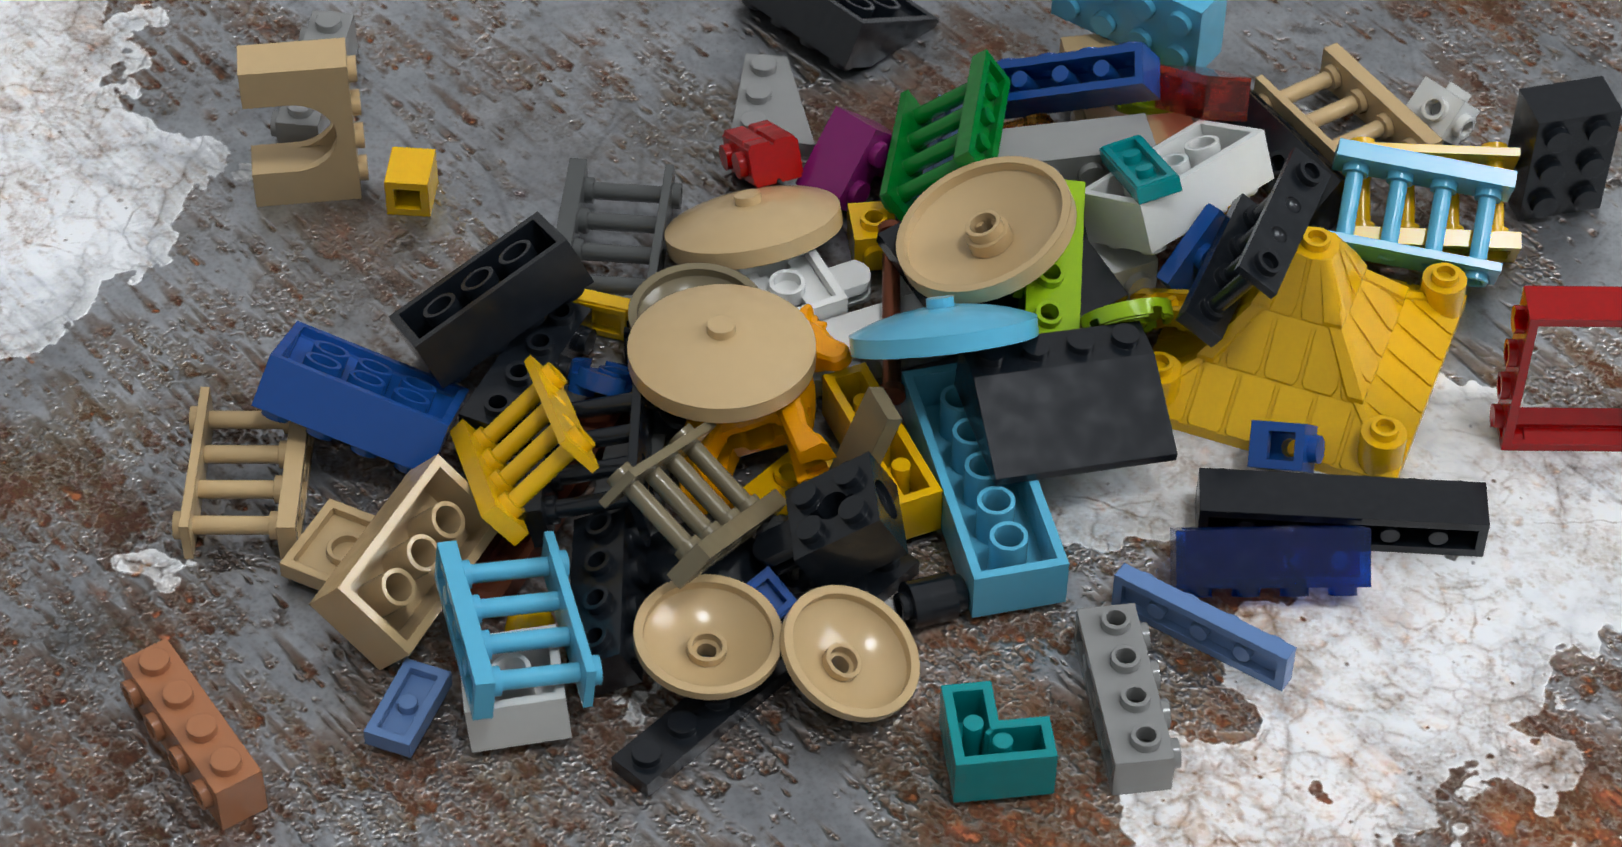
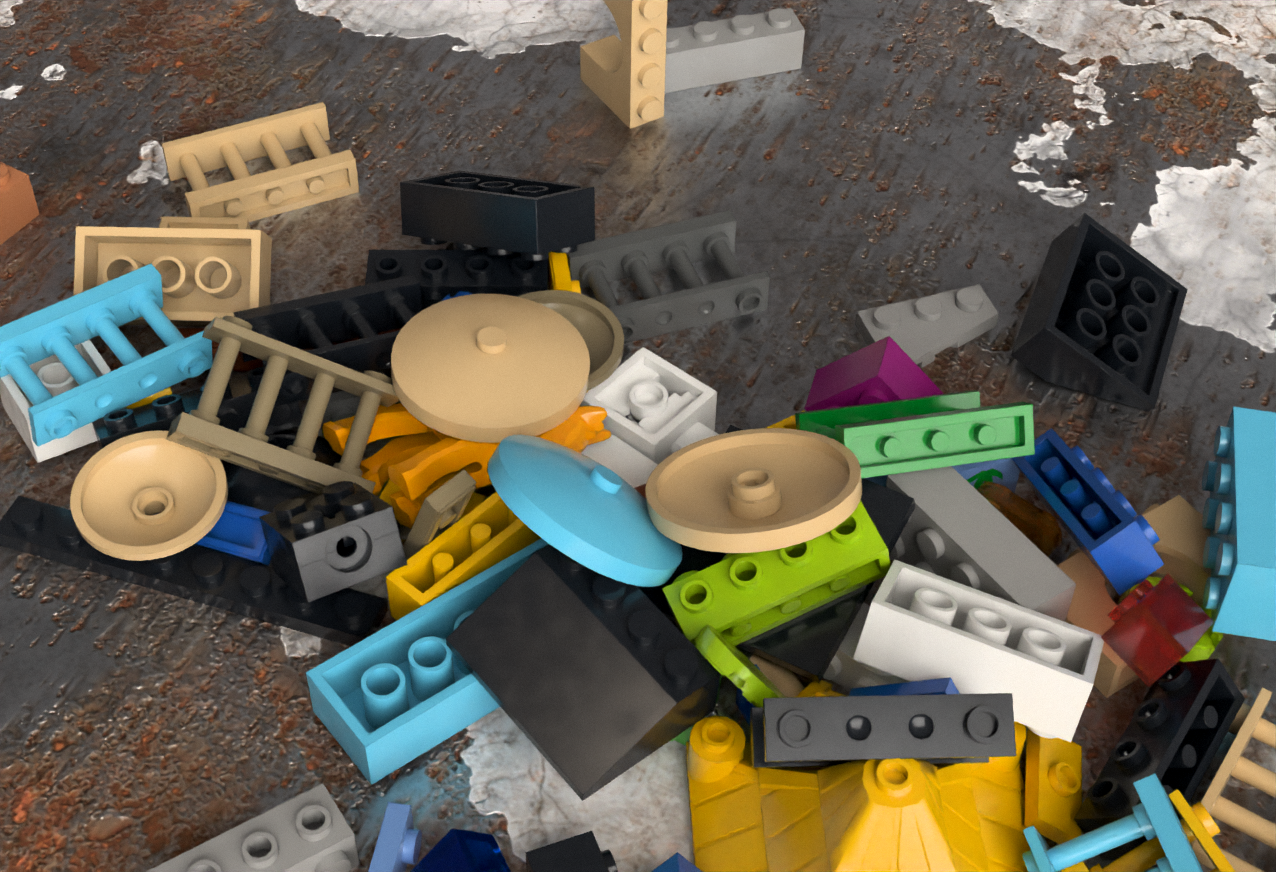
camera: 65 degrees right, 0 degrees up
blue slope [251,321,469,474] -> none
yellow brick [384,147,439,217] -> none
yellow fence [449,355,599,546] -> none
tan dish [664,185,843,270] -> none
red brick [719,120,804,188] -> none
tan dish [780,585,920,722] -> none
black brick [893,572,969,630] -> none
teal brick [939,681,1058,803] -> none
teal tile [1099,134,1183,205] -> none

